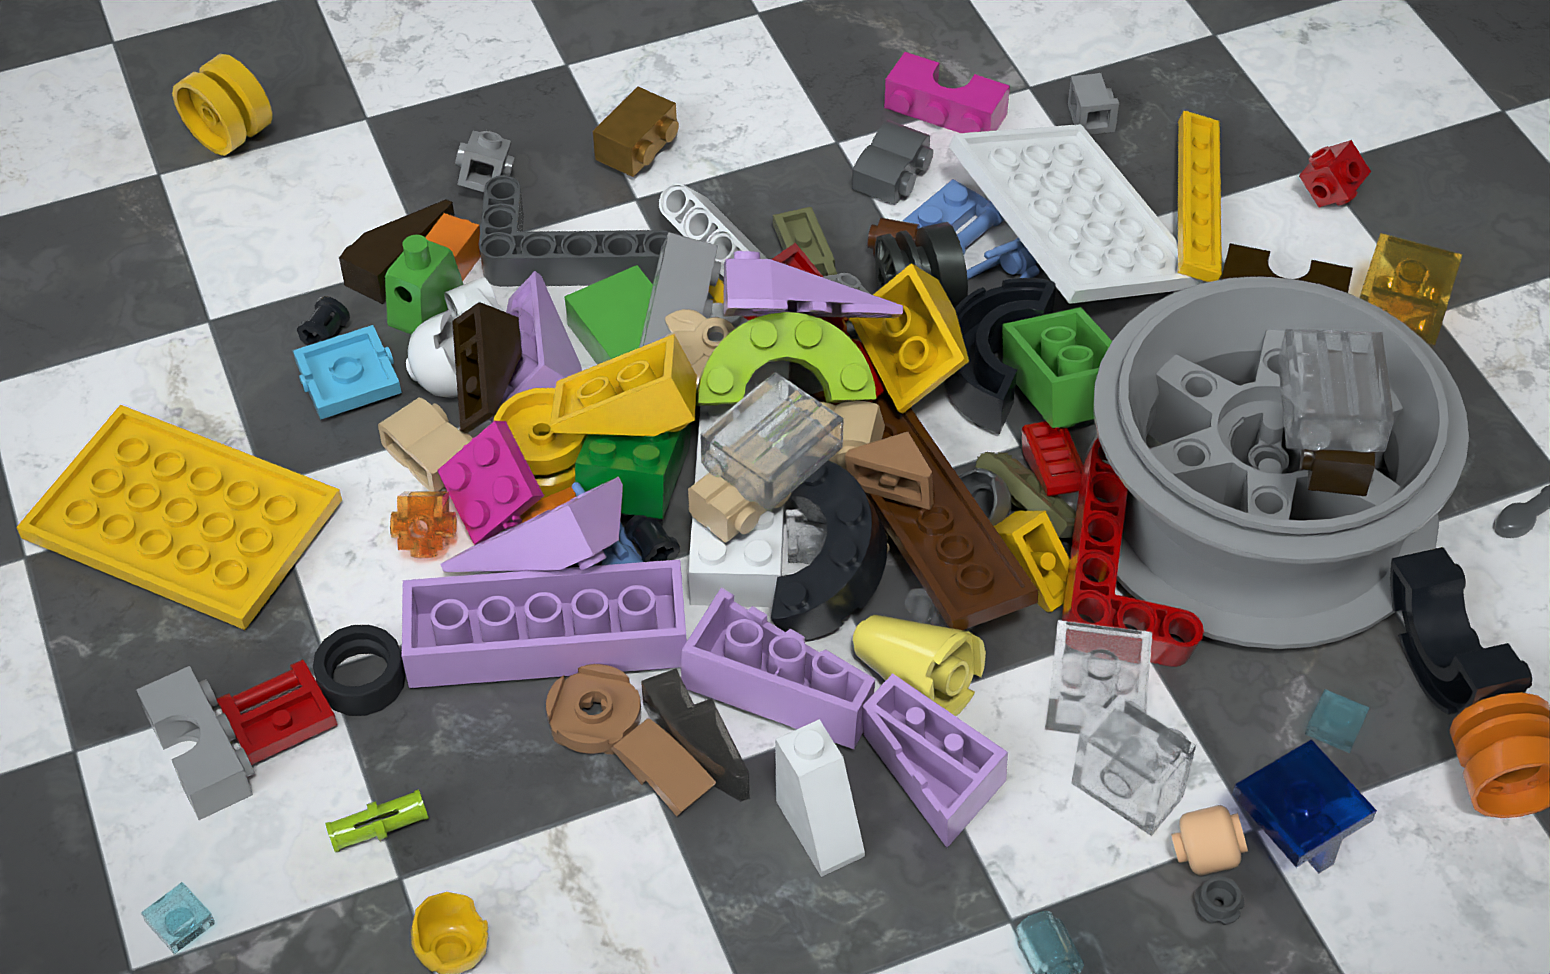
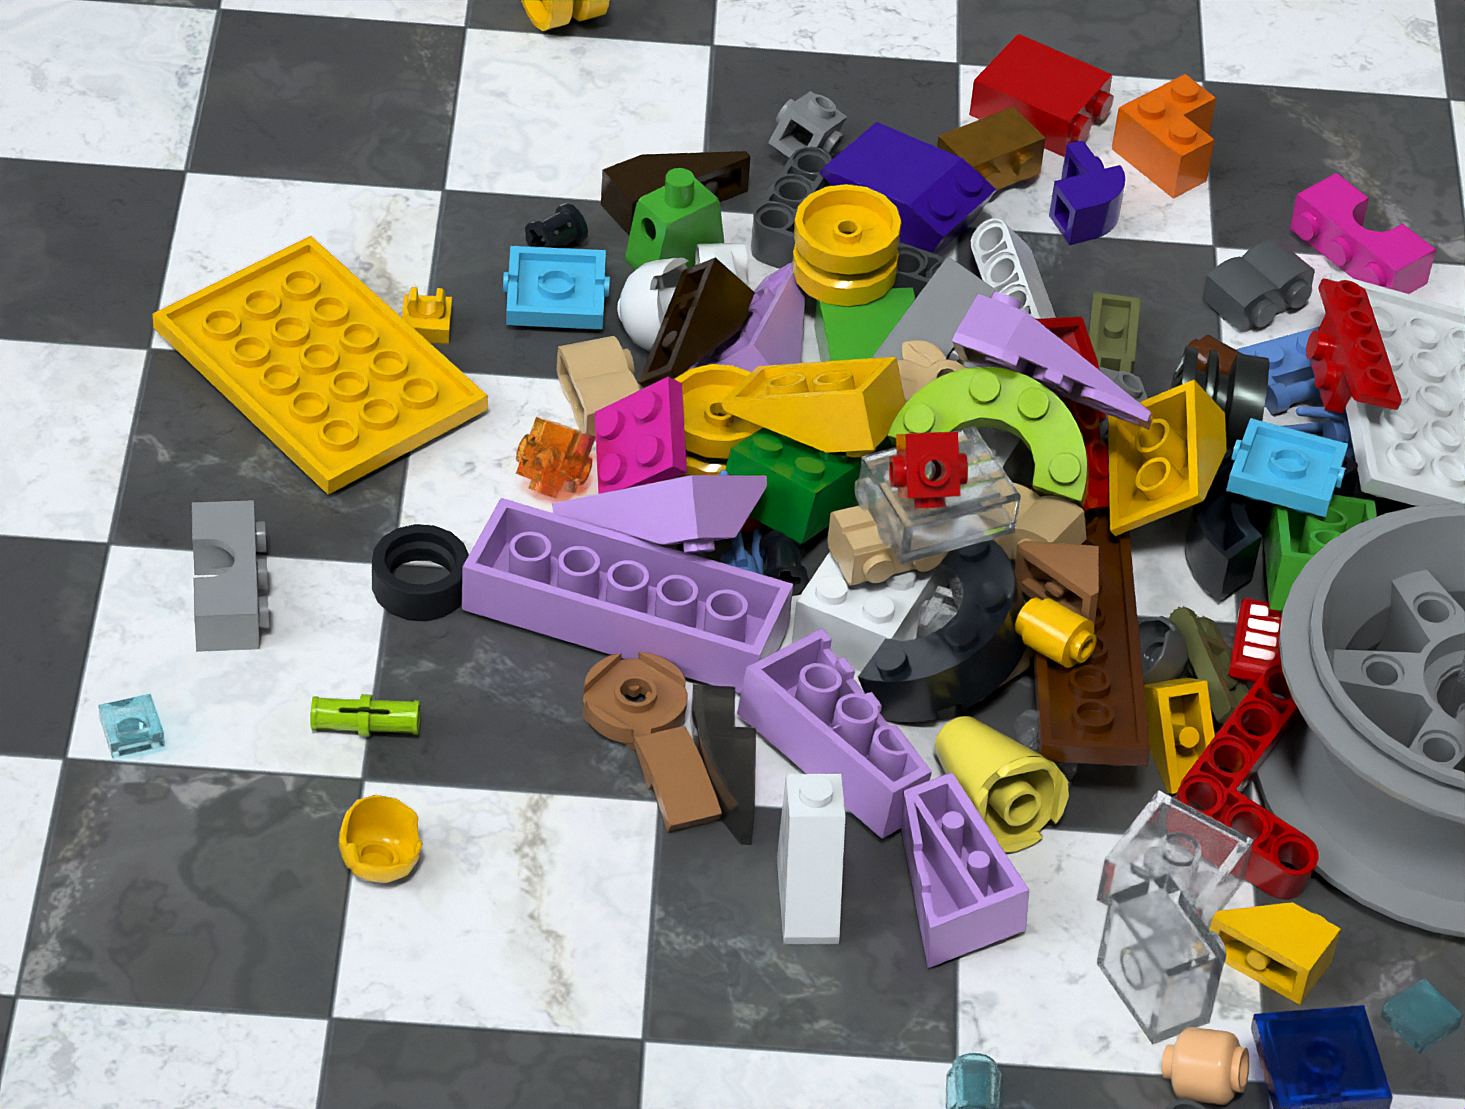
camera: 20 degrees right, 5 degrees down
red plate [216,659,337,765] -> none
orange brick [425,213,481,281] -> none
none -> yellow tile [402,287,452,344]
none -> yellow wheel [792,184,901,307]
none -> dark purple slope [819,122,997,255]
none -> red brick [889,432,968,508]
none -> red brick [969,34,1114,157]
none -> yellow brick [1015,597,1097,668]
none -> dark purple brick [1049,140,1126,245]
none -> orange brick [1112,74,1216,199]
none -> yellow slope [1204,902,1341,1005]
none -> medium azure plate [1226,418,1348,517]
none -> red bracket [1306,278,1402,414]

